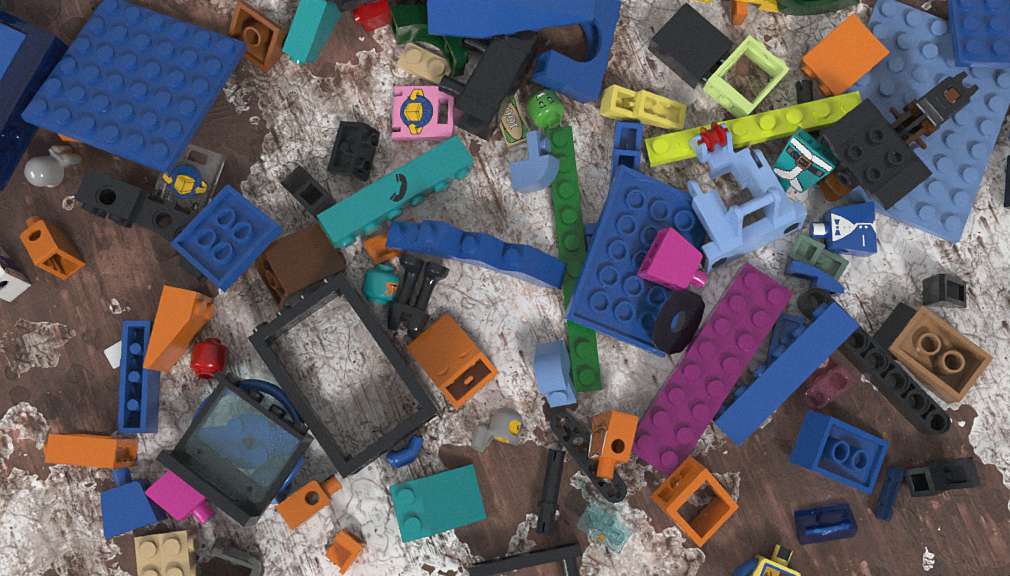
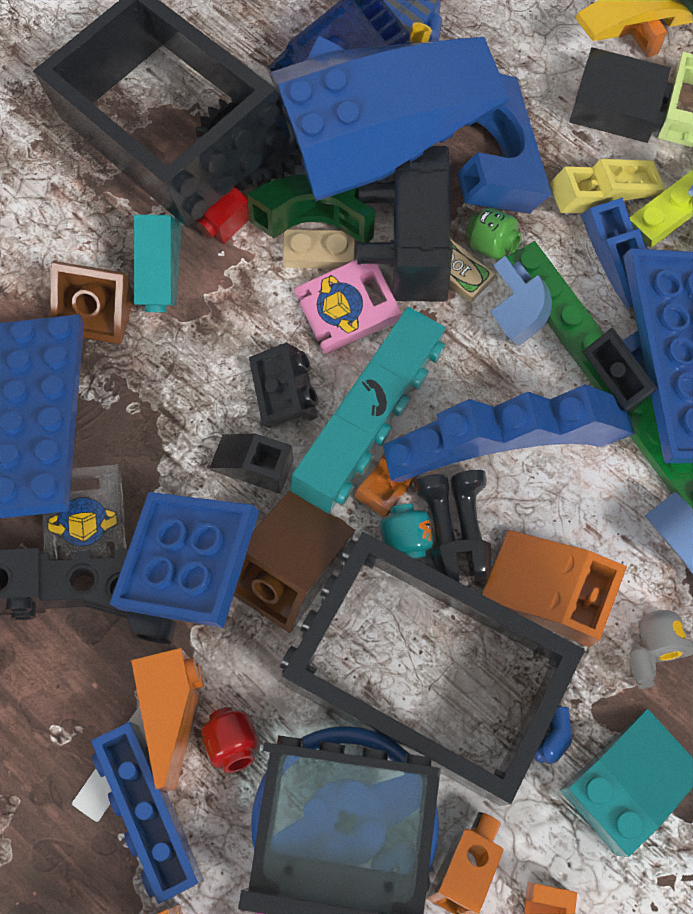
camera: 30 degrees left, 10 degrees down
none -> black slope [582,328,658,412]

